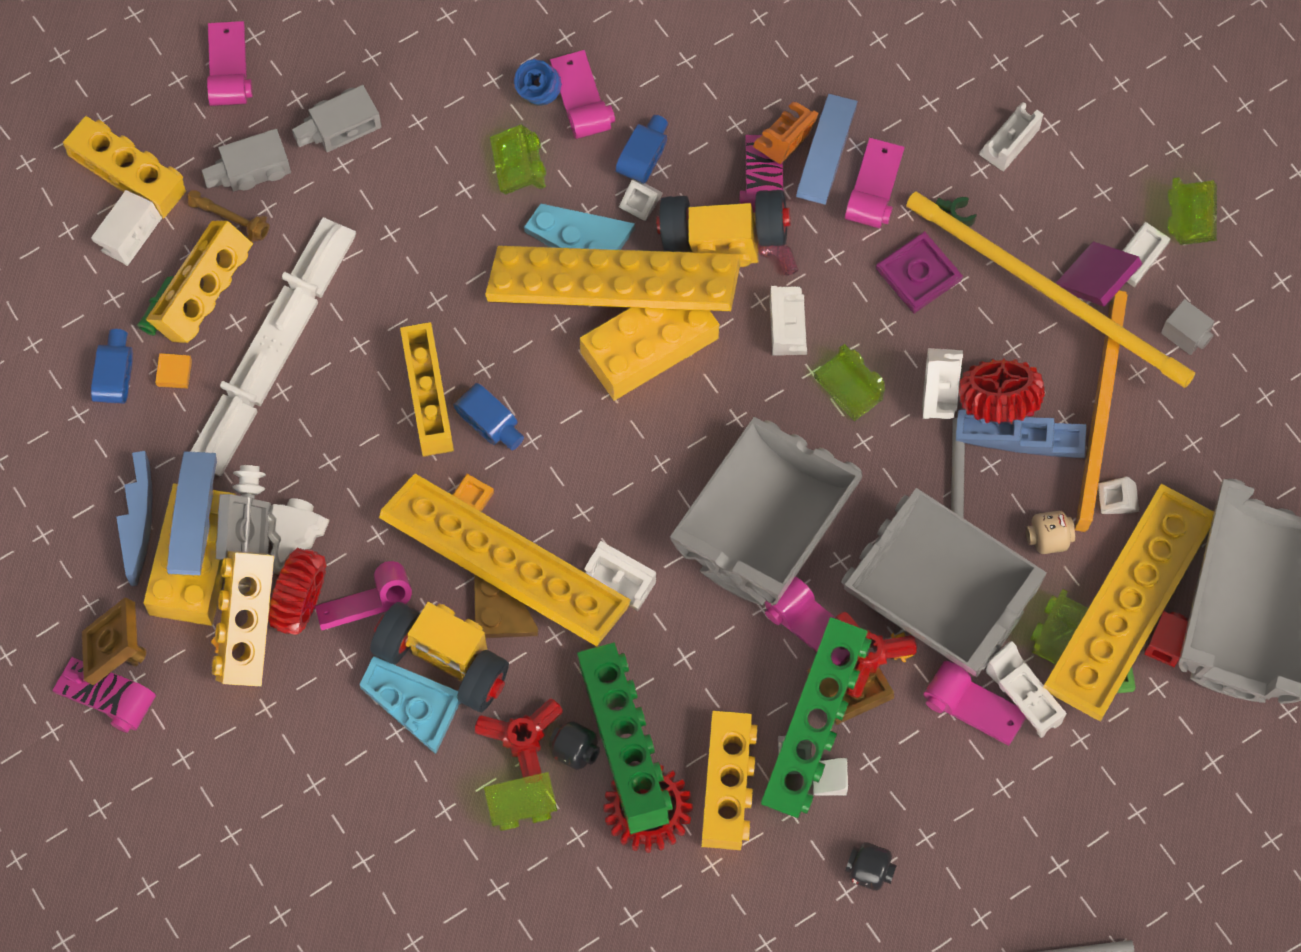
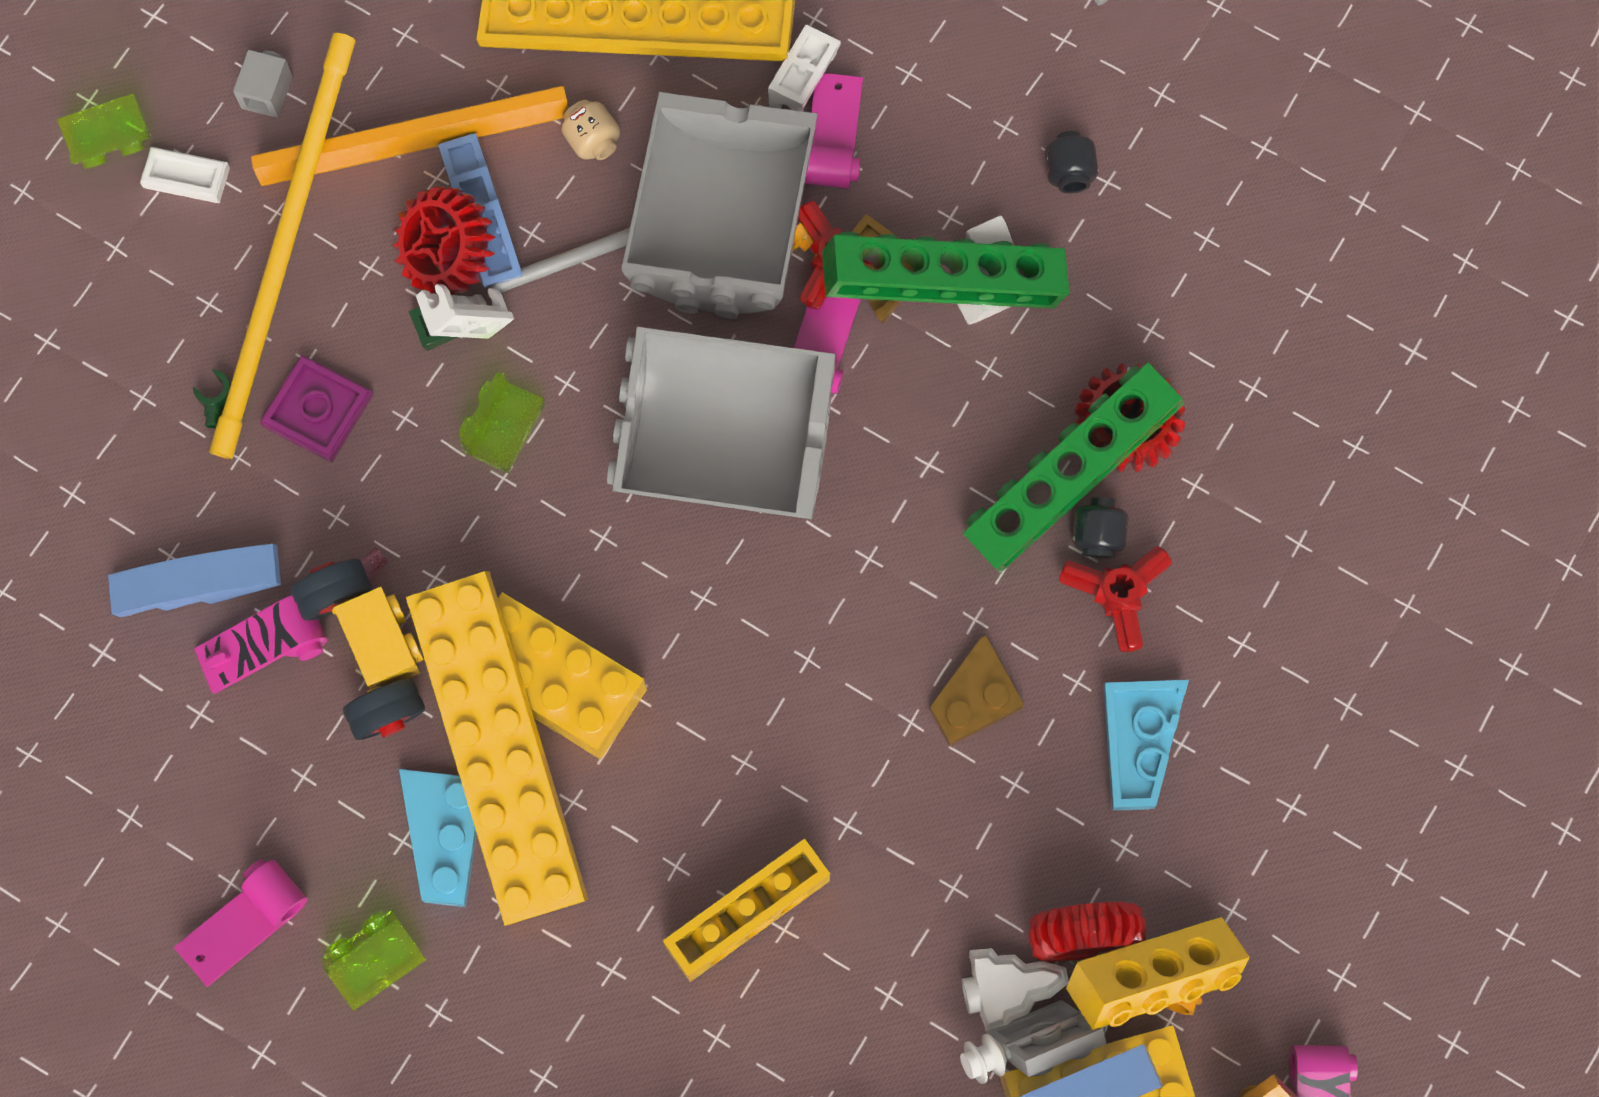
camera: 115 degrees left, 5 degrees up
dark pink door [315,561,412,630] -> none
brick [370,602,509,713] -> none
yellow plate [379,473,631,647] -> none
blue piece [453,383,524,451] -> none
light orange tile [453,474,494,512] -> none
clear neon green bracket [483,772,558,831] -> none
blue wheel [514,59,562,106] -> none
white hinge [584,541,656,611] -> none
blue piece [616,115,668,184] -> none
white slope [619,180,663,221] -> none
yellow brick [701,711,757,850] -> none
orange hinge [753,102,819,165] -> none
white hinge [770,286,807,356] -> none
dark pink door [845,138,905,229] -> none
white hinge [979,102,1044,172] -> none
clear neon green bracket [1030,589,1089,664] -> none
magenta tile [1056,241,1142,307] -> none
white slope [1098,477,1139,514] -> none

